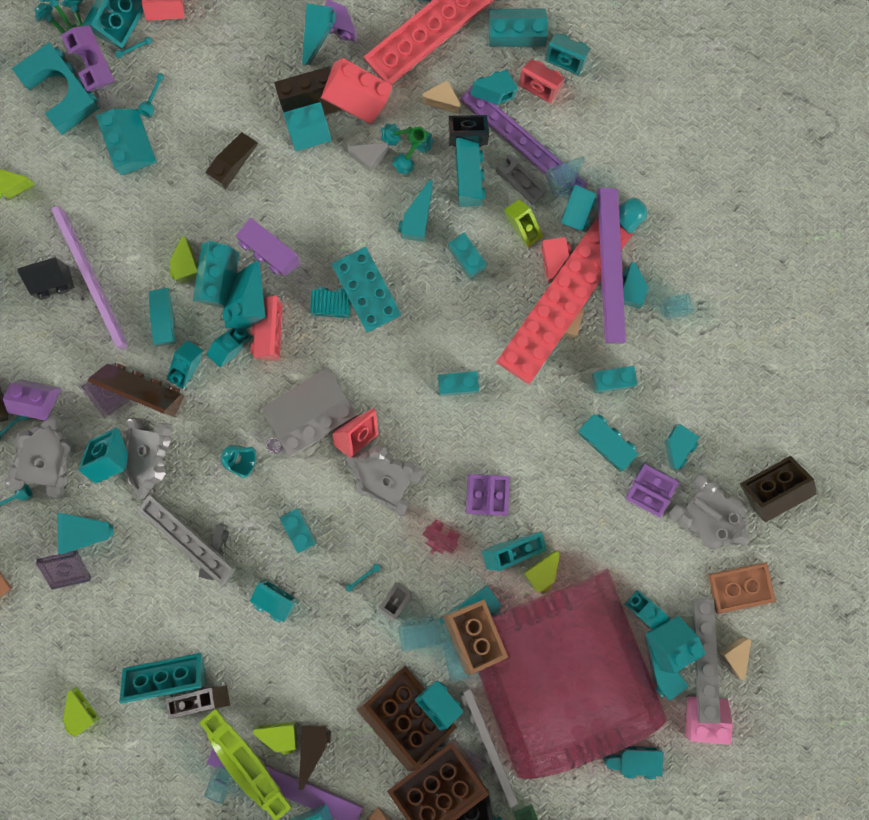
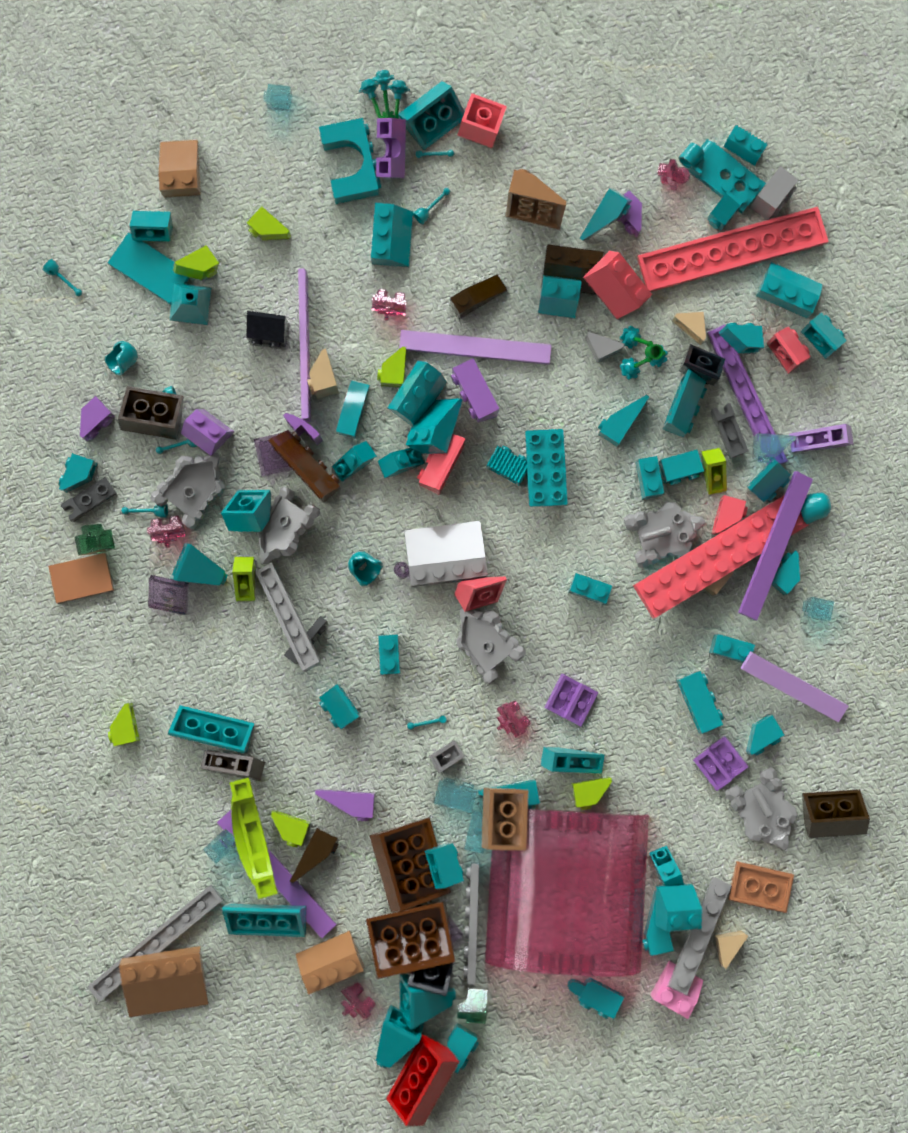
camera: 20 degrees right, 0 degrees up
none -> clear pink hips [147,516,186,548]
none -> lime slope [232,557,255,601]
none -> medium lavender slope [283,413,323,445]
none -> tan slope [307,349,339,399]
none -> medium lavender slope [315,789,375,821]
none -> clear pink hips [372,289,407,320]
none -> lavender tile [399,330,551,365]
none -> medium nougat slope [505,169,567,230]
none -> light grey shield [623,502,705,567]
none -> teal brick [658,449,704,486]
none -> lavender tile [741,651,848,722]
none -> medium lavender slope [789,424,854,453]

